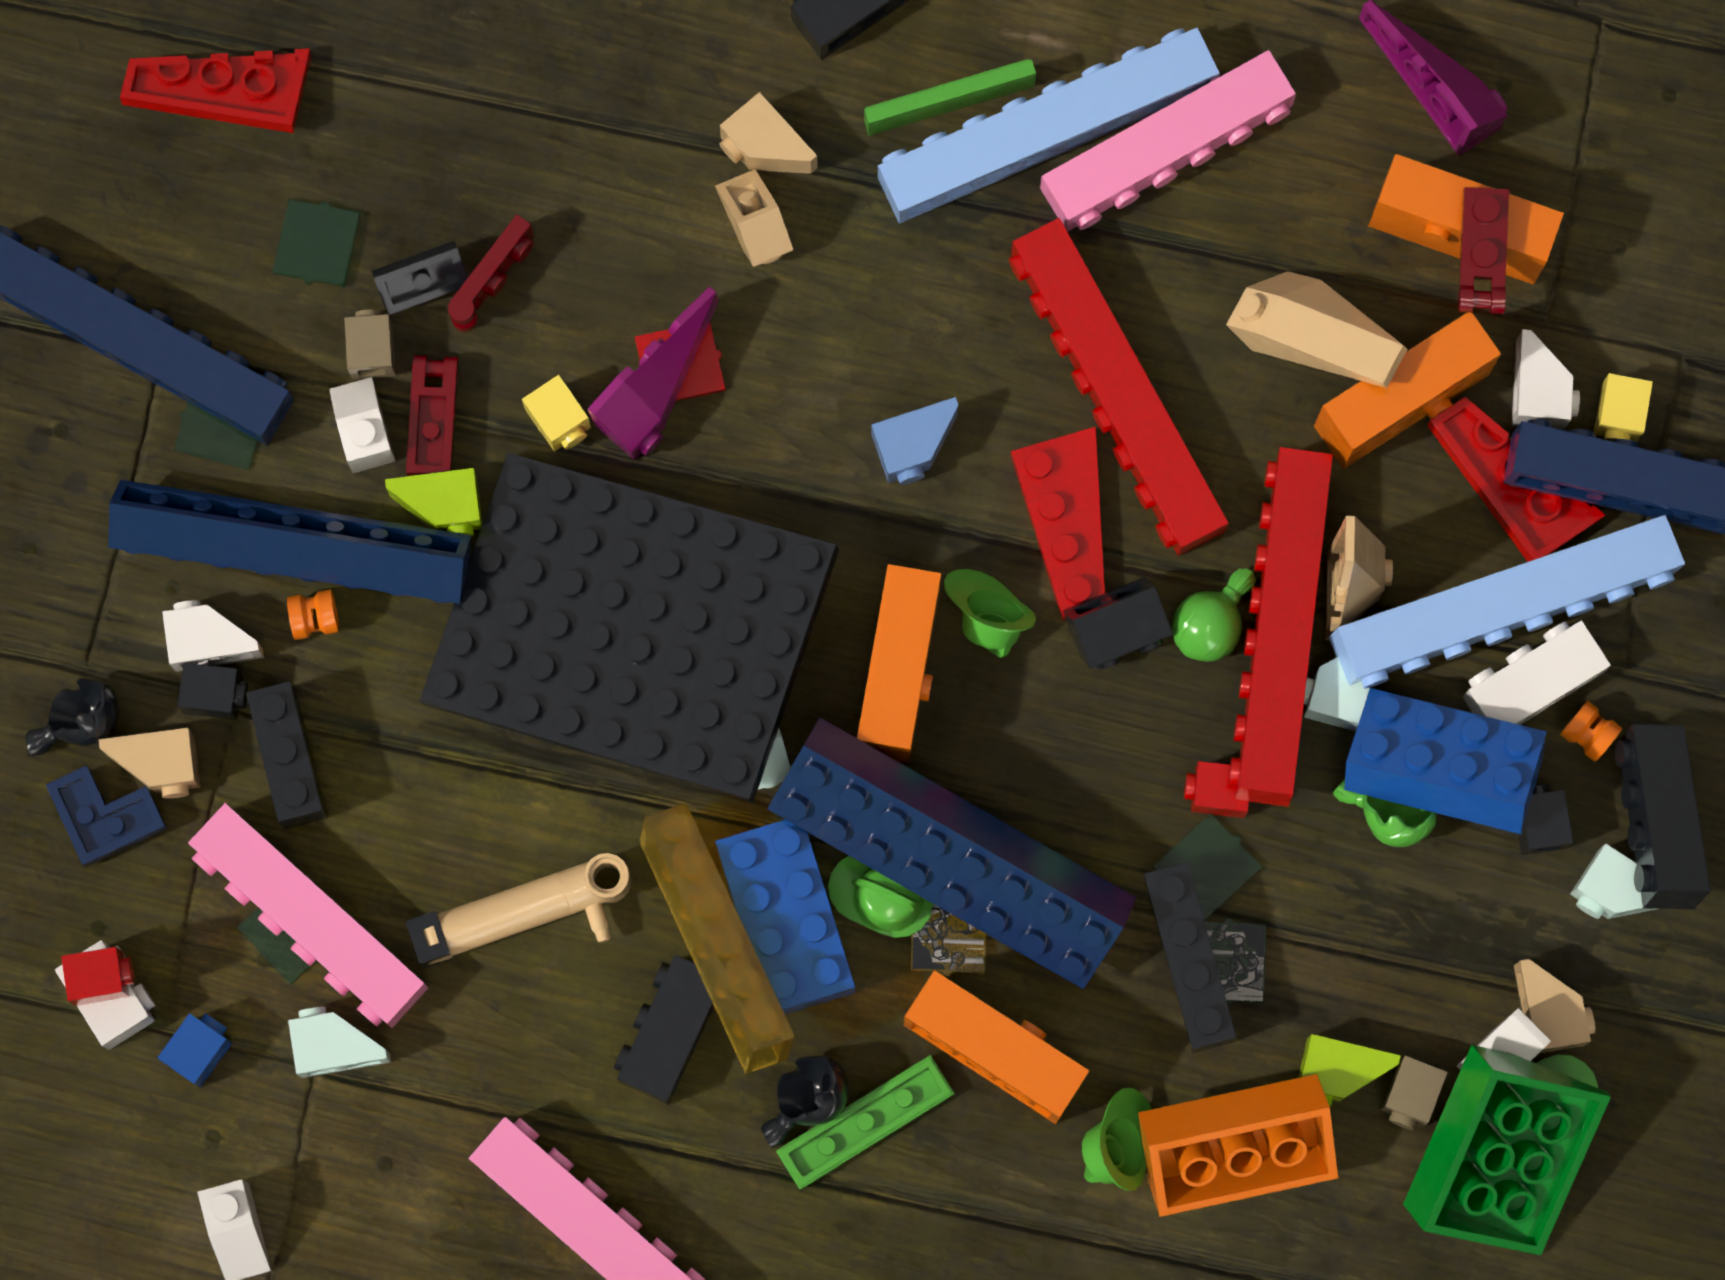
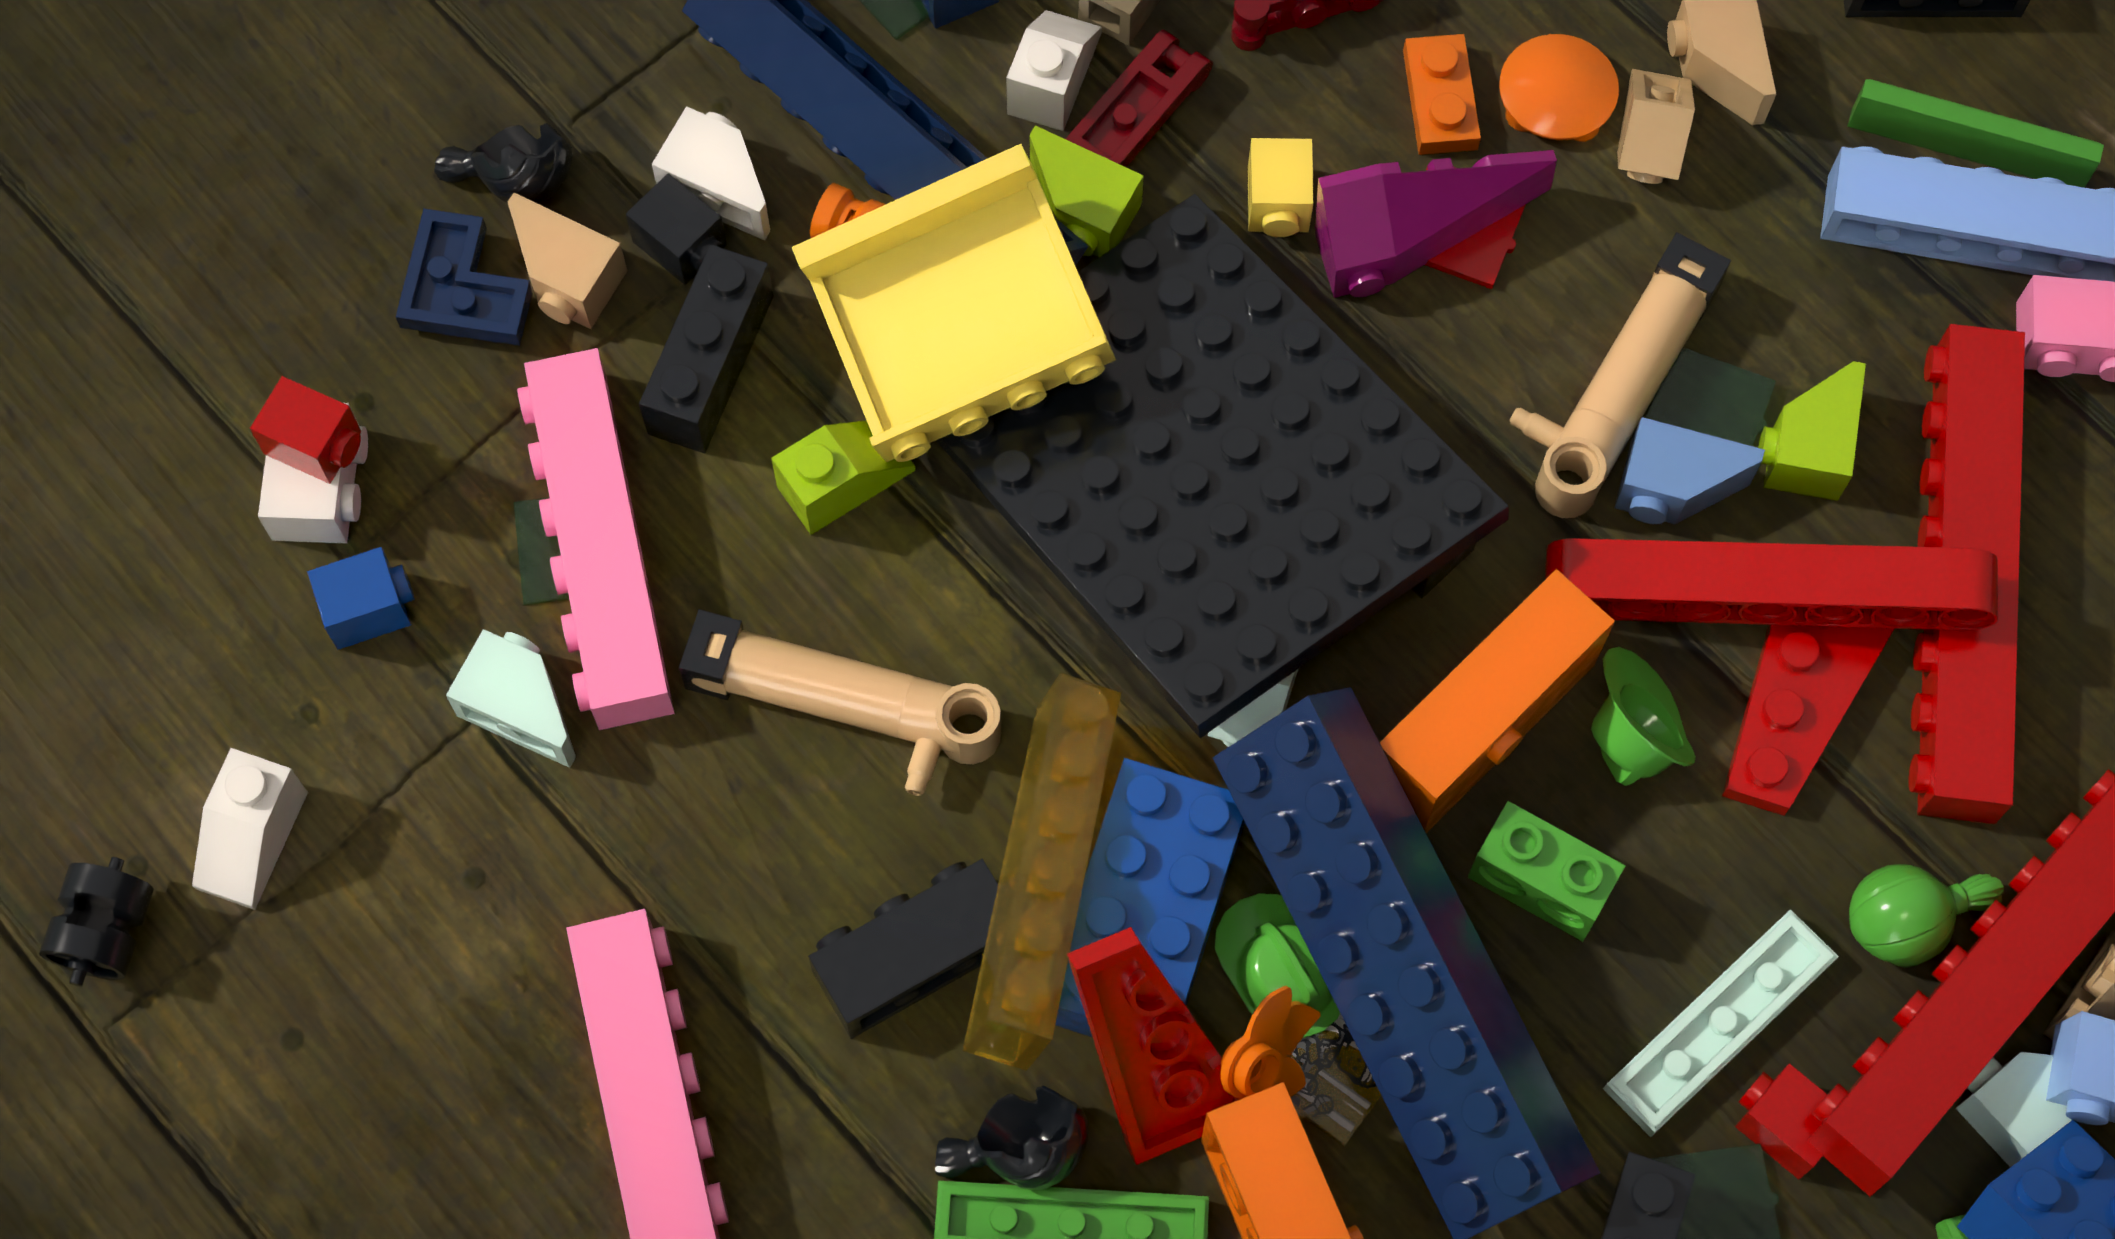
camera: 35 degrees right, 10 degrees down
black brick [1063,577,1173,669] -> none
none -> lime slope [771,420,915,535]
none -> light yellow panel [792,144,1116,462]
none -> red wing [1067,927,1240,1165]
none -> orange plate [1221,986,1321,1099]
none -> orange plate [1403,34,1481,155]
none -> bright green brick [1467,801,1626,942]
none -> orange dish [1499,34,1619,142]
none -> tan piece [1510,232,1732,518]
none -> red beam [1545,538,1998,630]
none -> light aqua tile [1603,909,1839,1137]
none -> clear green piece [1646,347,1776,446]
none -> lime slope [1758,361,1866,501]

